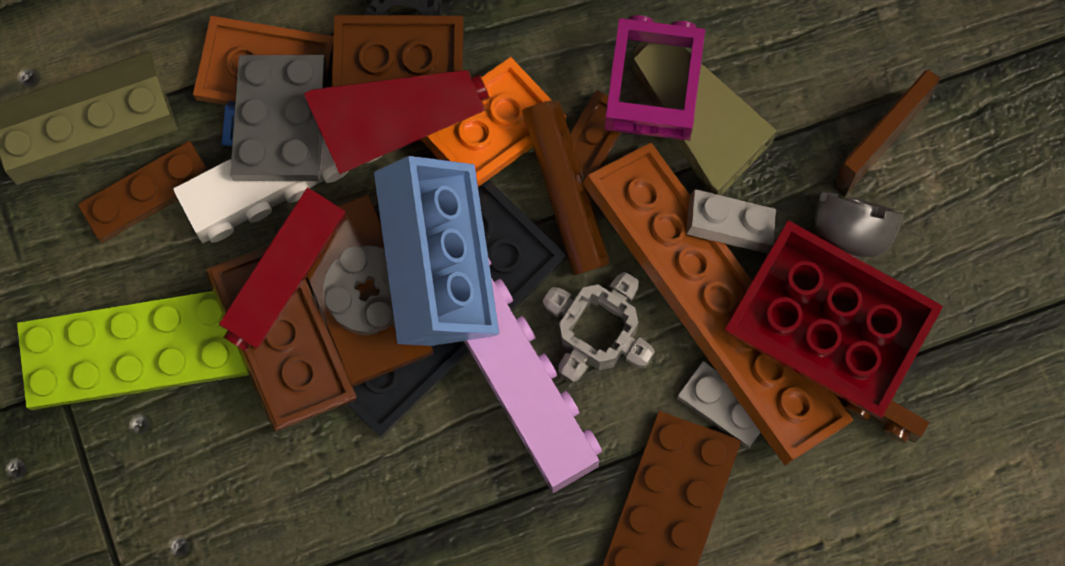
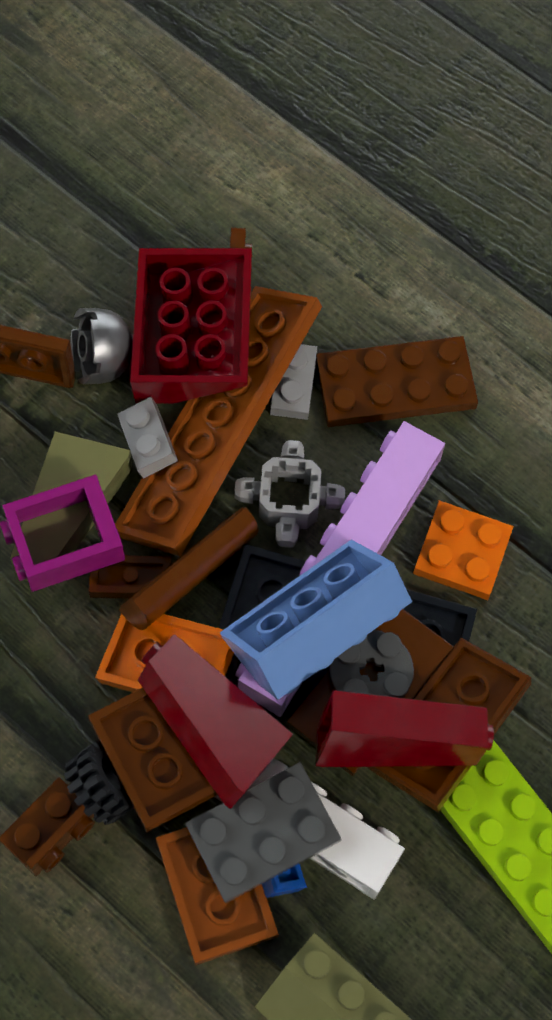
camera: 125 degrees left, 10 degrees down
reddish brown plate [78,141,208,244] -> none
none -> orange plate [413,500,514,600]

